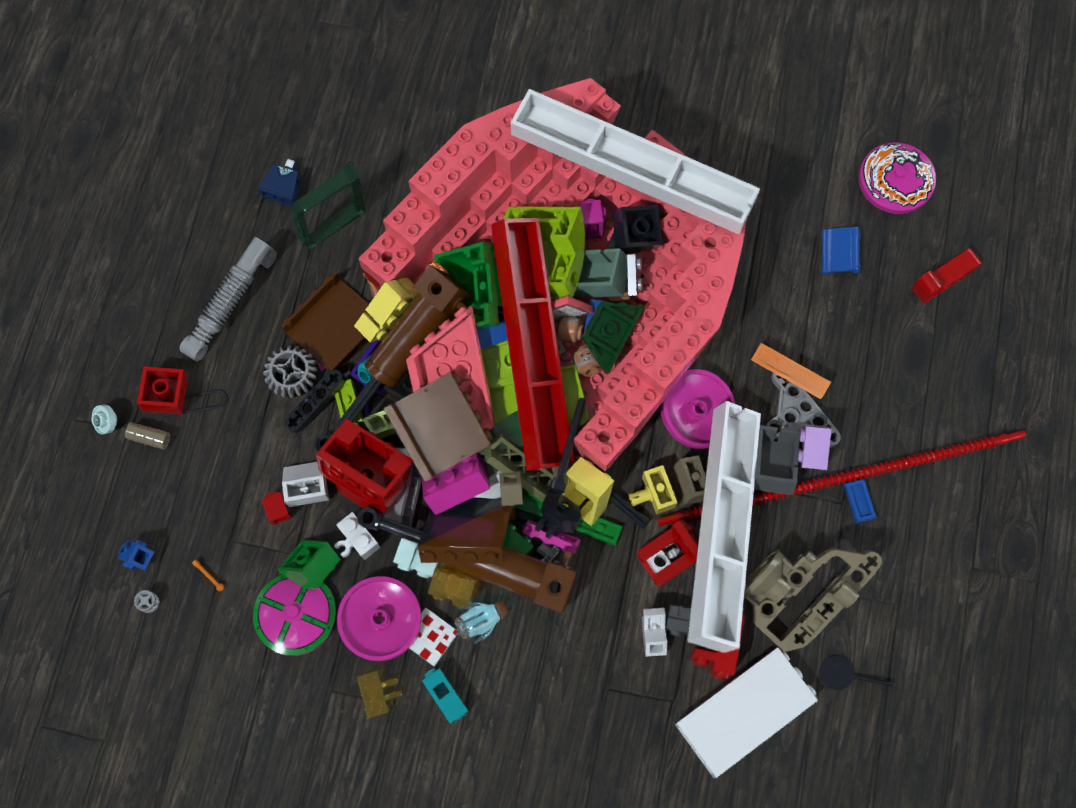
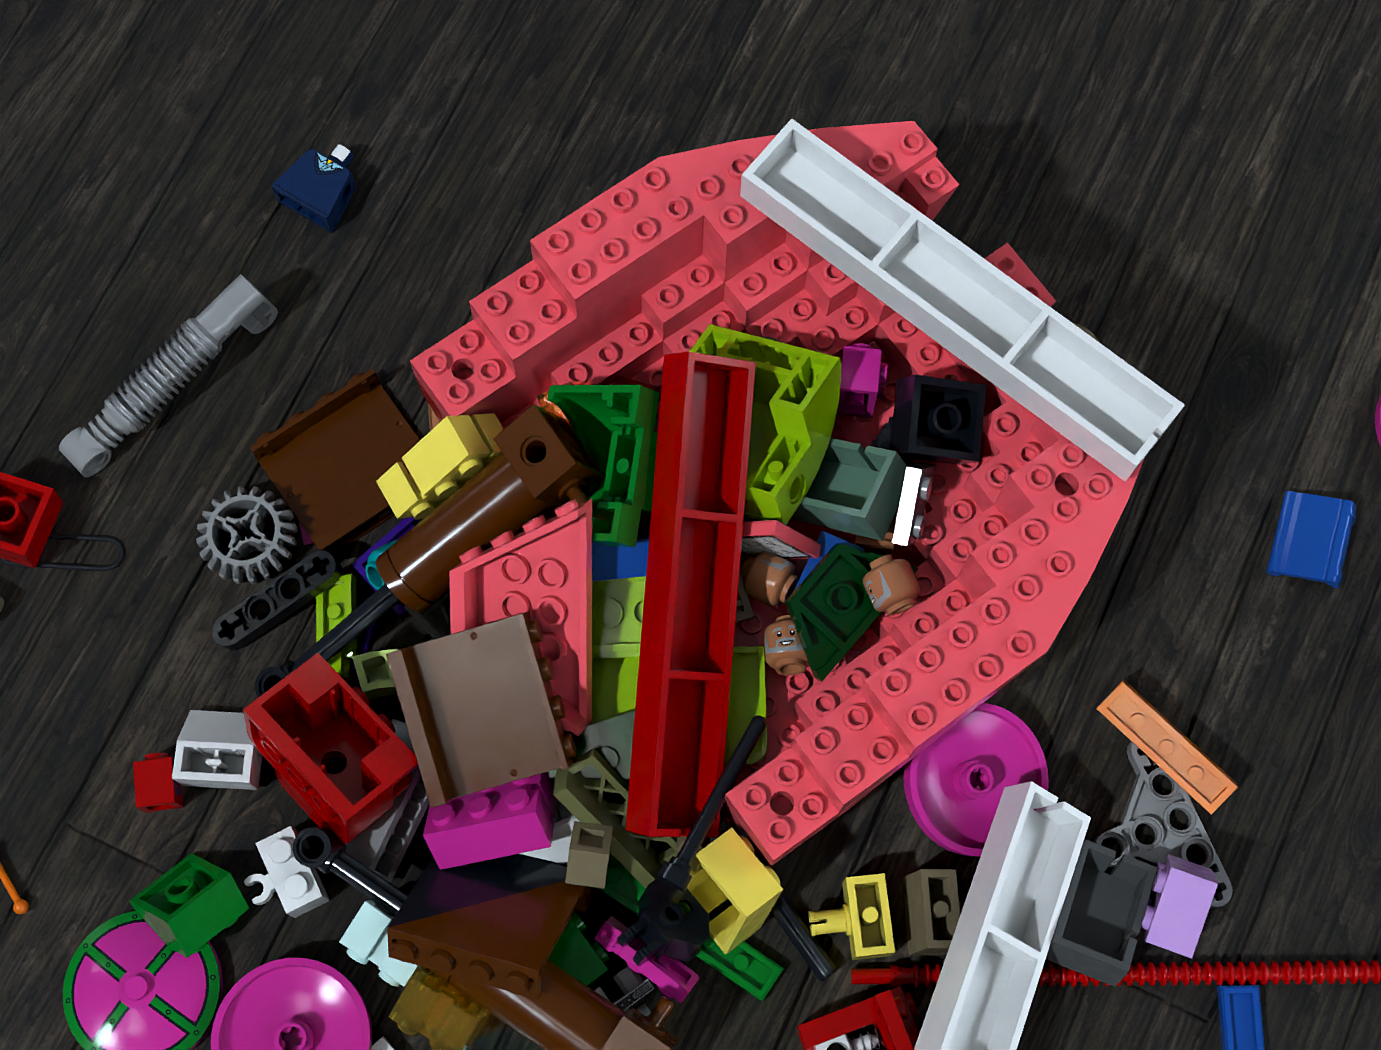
camera: 10 degrees right, 0 degrees up
clear green windscreen [291,161,366,250] -> none
none -> nougat head [863,554,921,616]

